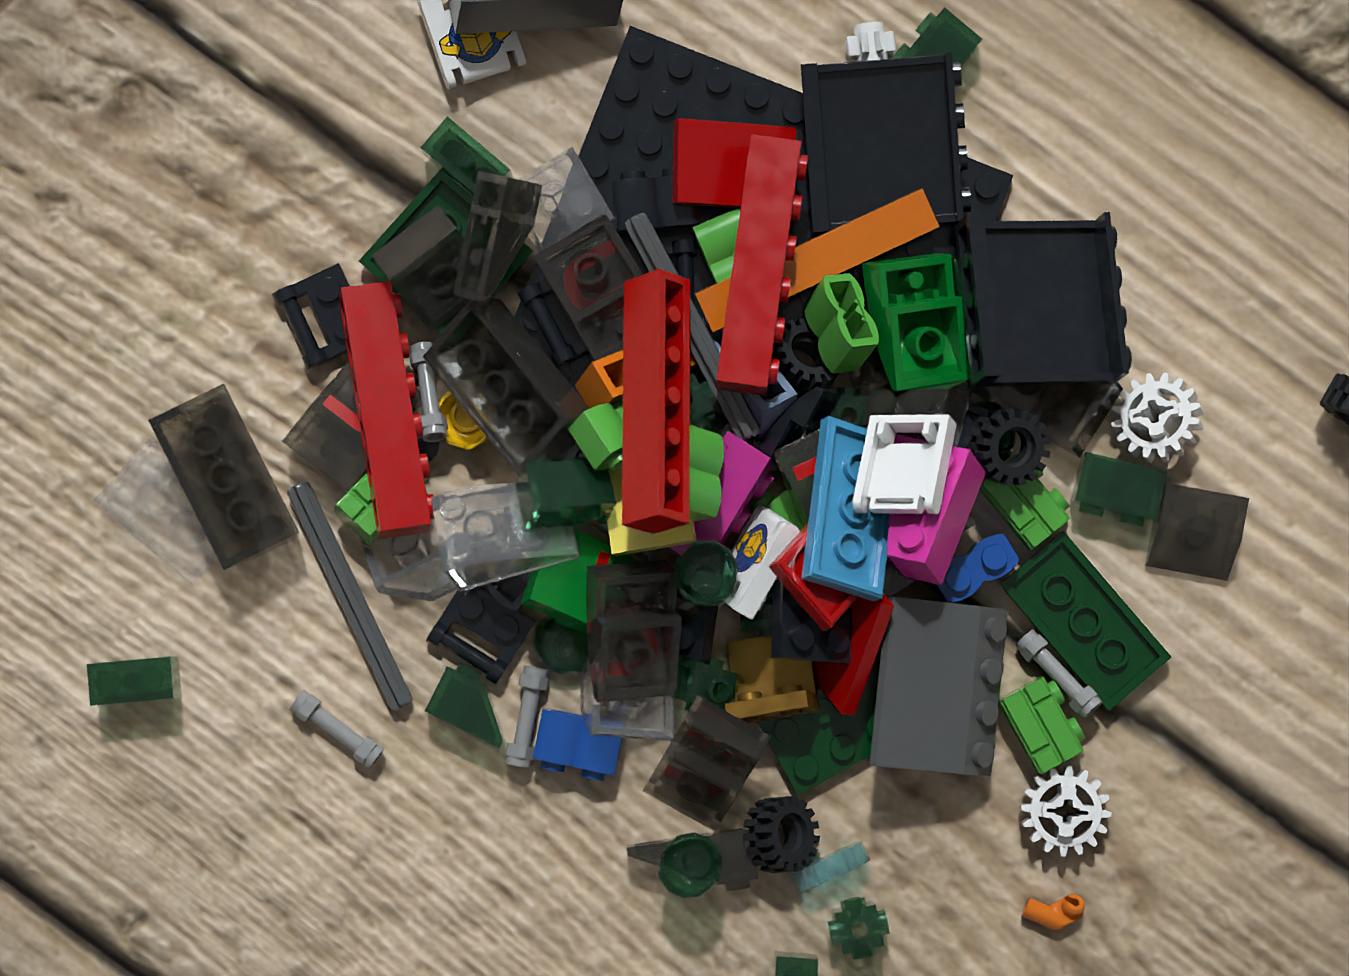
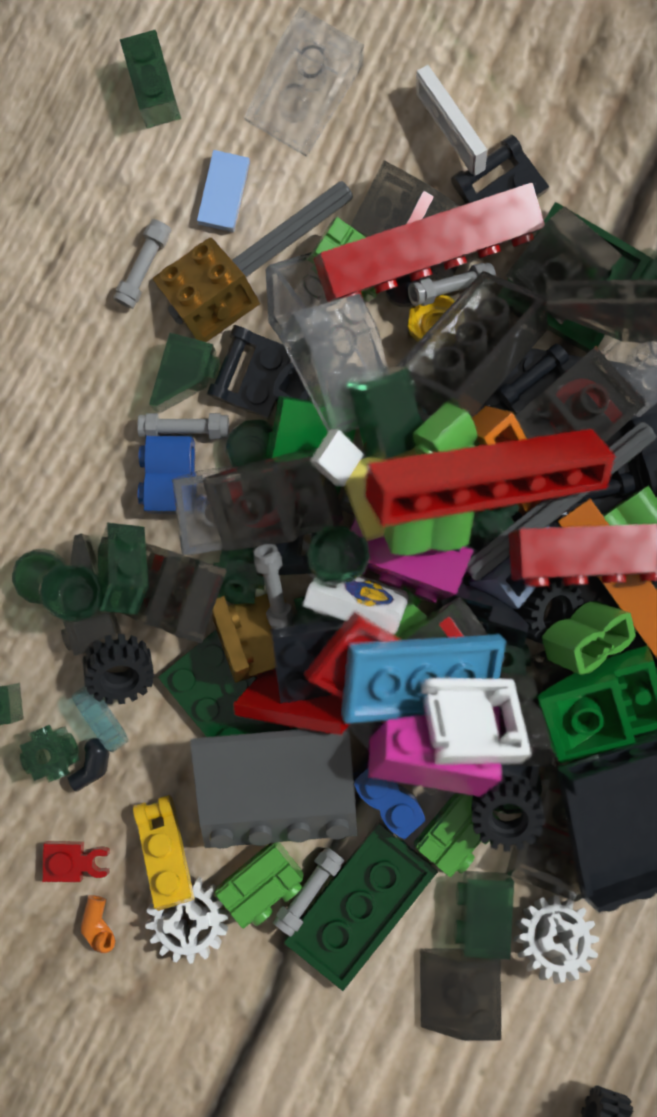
camera: 80 degrees right, 0 degrees up
clear smoke slope [148,384,299,570] -> none
none -> clear green hair [12,548,70,605]
none -> red plate [42,841,110,883]
none -> black arm [67,737,110,792]
none -> clear green brick [98,522,148,615]
none -> yellow plate [133,795,195,911]
none -> pearl gold bracket [153,237,261,346]
none -> light blue tile [197,150,250,232]
none -> light grey bar [254,544,294,629]
none -> white tile [310,430,363,486]
none -> white tile [416,65,487,176]

